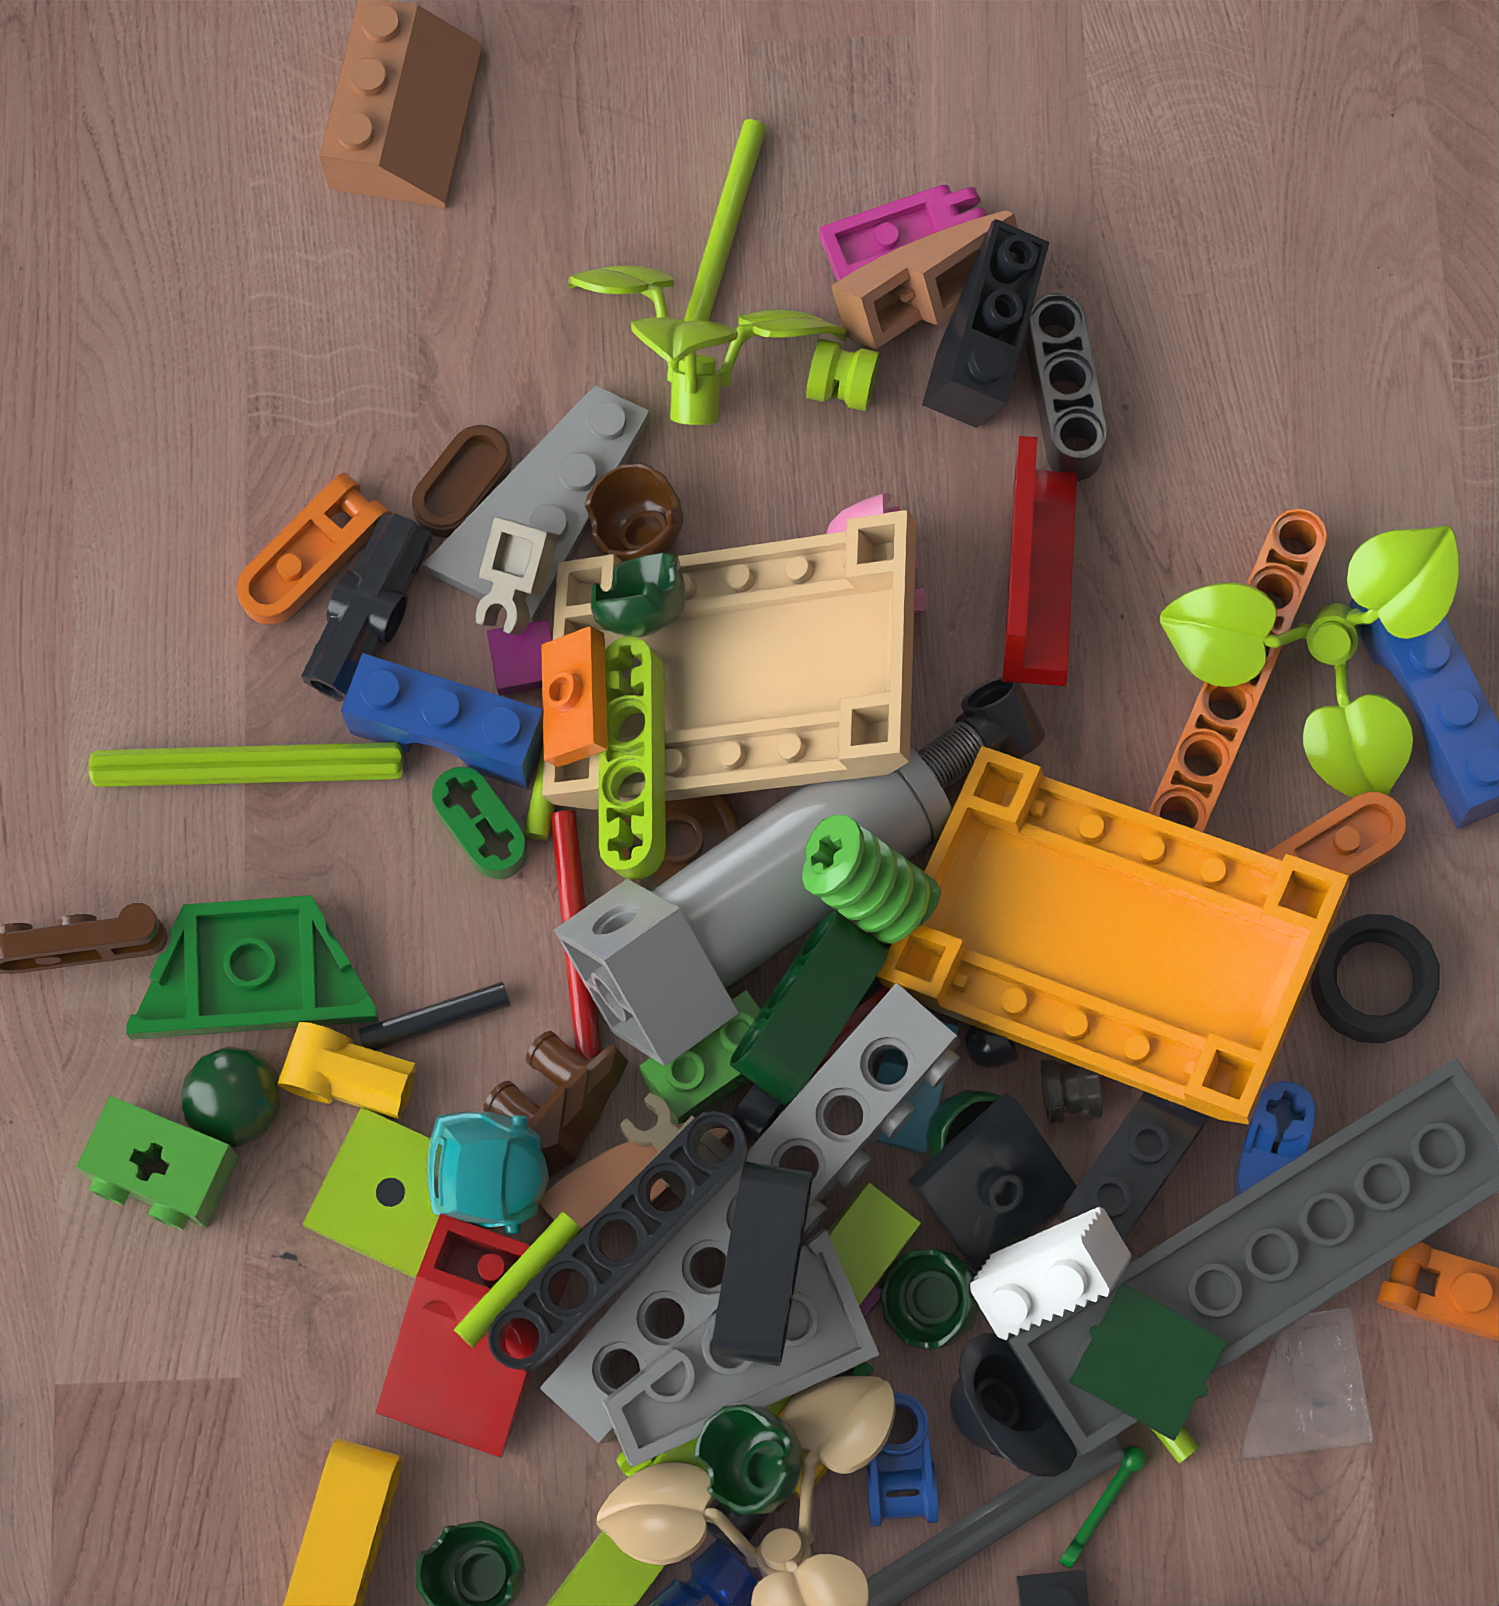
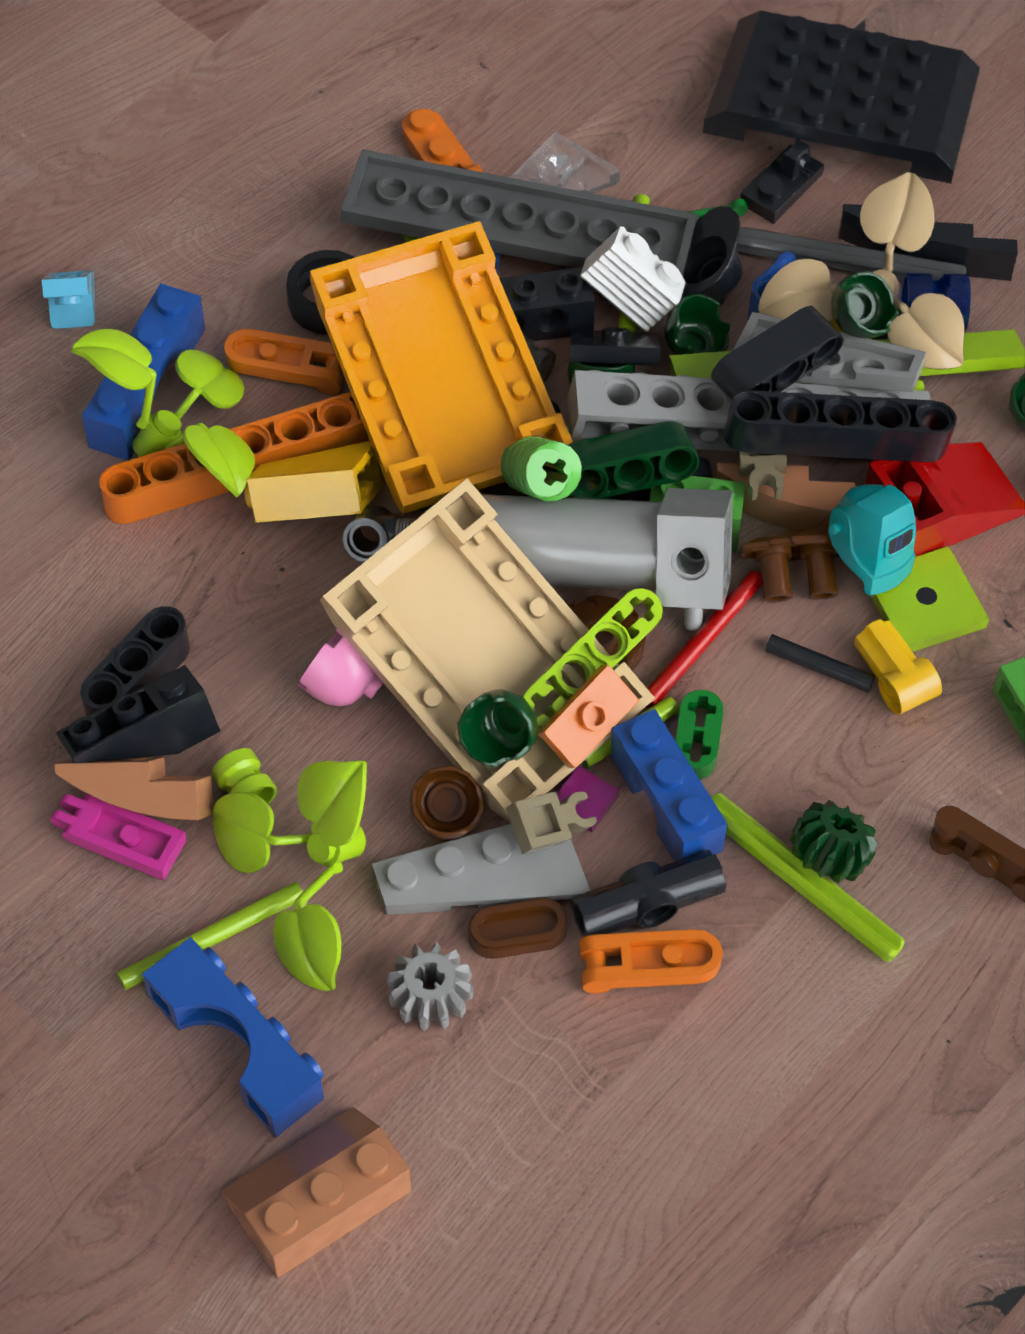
camera: 140 degrees left, 15 degrees down
green wing [126,895,379,1040] -> none
dark green hair [181,1046,280,1148] -> none
lime piece [454,1212,582,1348] -> none
red fence [1002,436,1077,686] -> none
dark green piece [1069,1283,1227,1441] -> none
none -> blue arch [142,937,324,1138]
none -> yellow slope [244,441,384,523]
none -> light grey gear [387,941,474,1032]
none -> dark green gear [790,800,878,884]

